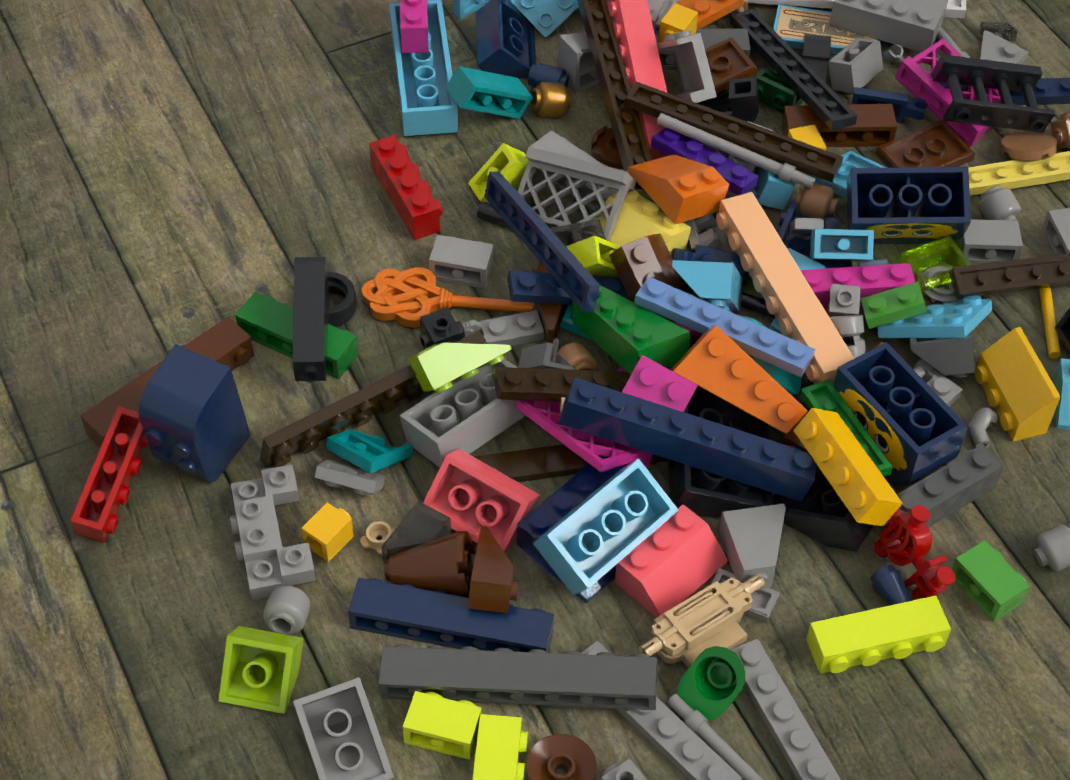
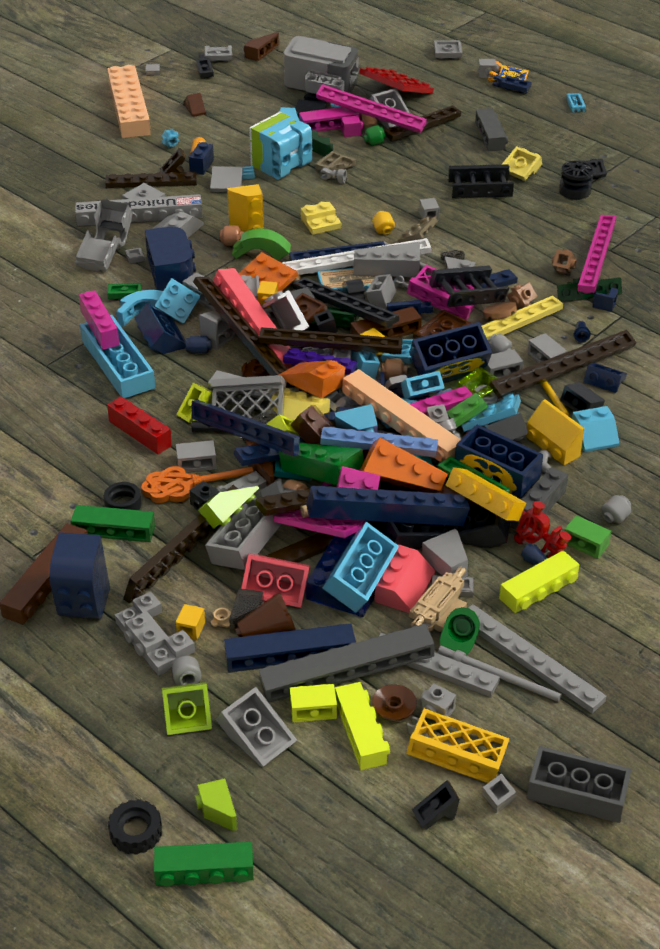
camera: 20 degrees left, 10 degrees down
red brick [70,406,149,543] -> none
black slope [293,257,329,382] -> none
light grey plate [315,460,386,496] -> none
teal wing [326,429,413,473] -> none
teal brick [445,66,533,119] -> none
reddish brown slope [468,526,519,613] -> none
pearl gold head [530,82,571,118] -> none
light grey bar [657,113,816,189] -> none

